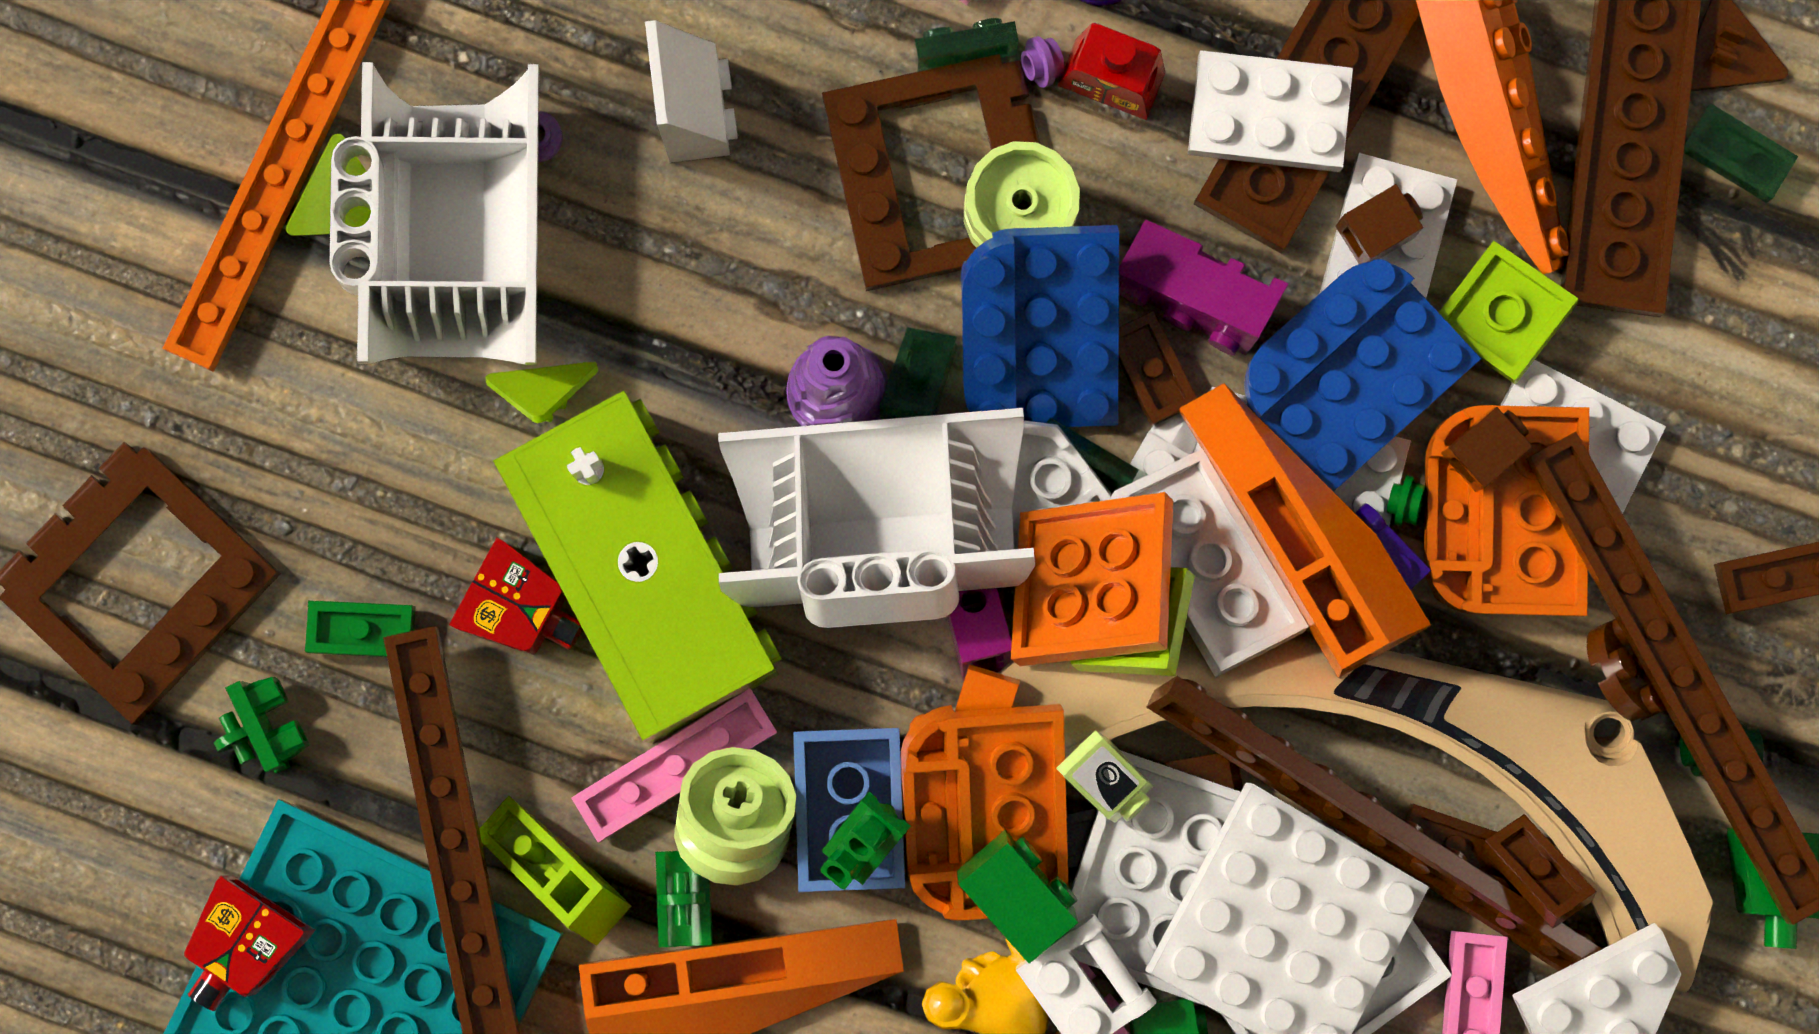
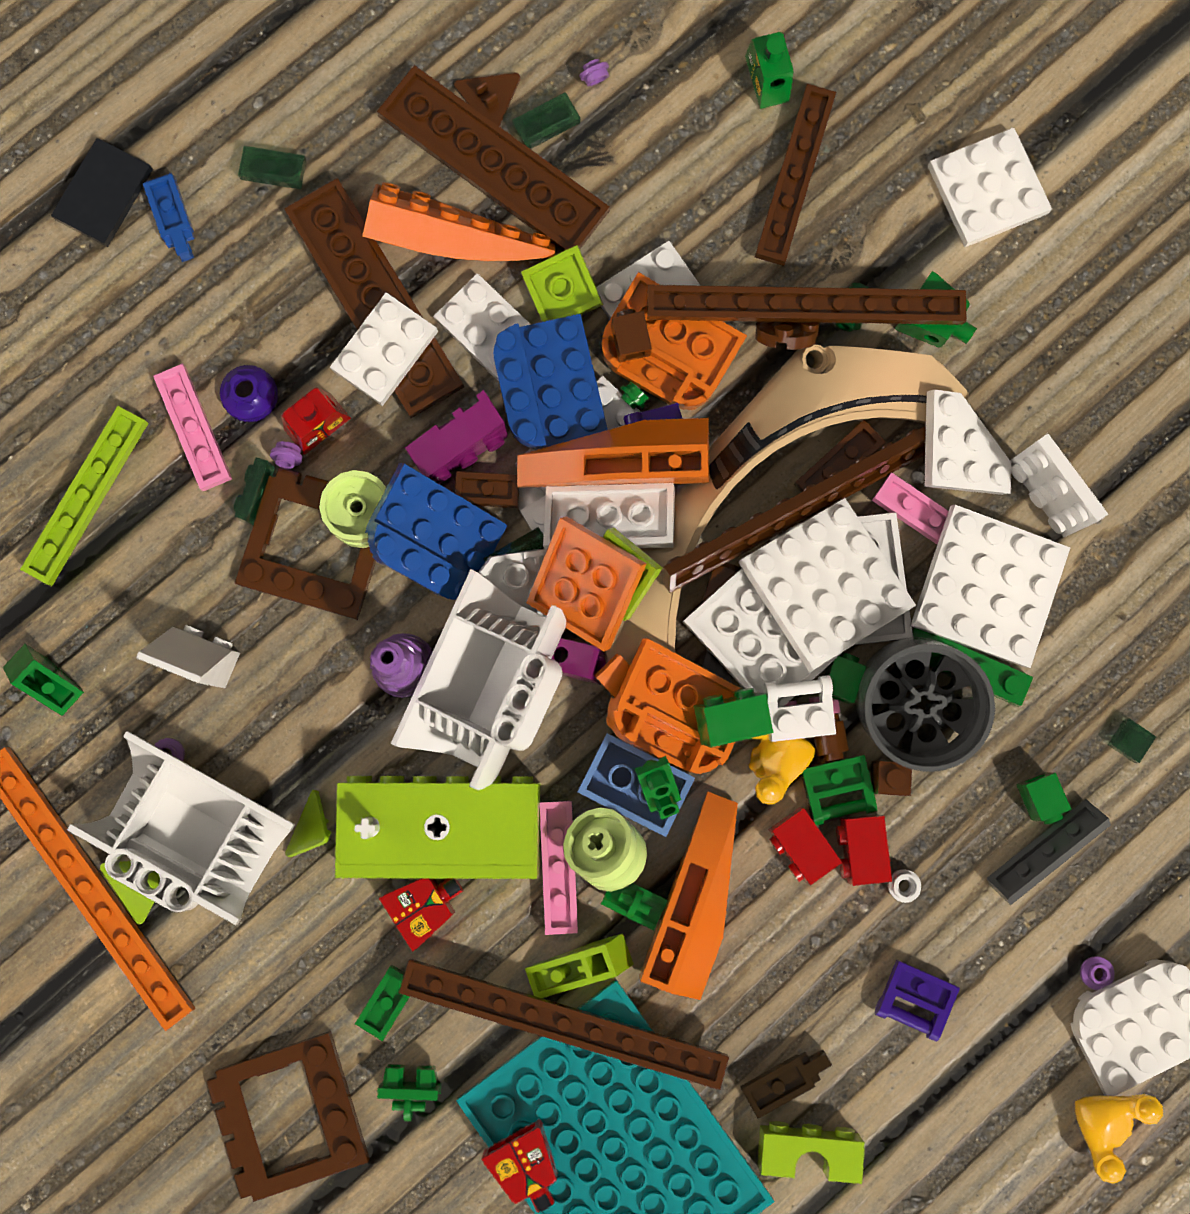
camera: 60 degrees left, 0 degrees up
clear green plate [880,327,957,419] -> none
slope [1056,730,1153,823] -> none
reddish brown brick [1335,184,1424,264] -> none
reddish brown plate [1481,814,1597,929] -> none

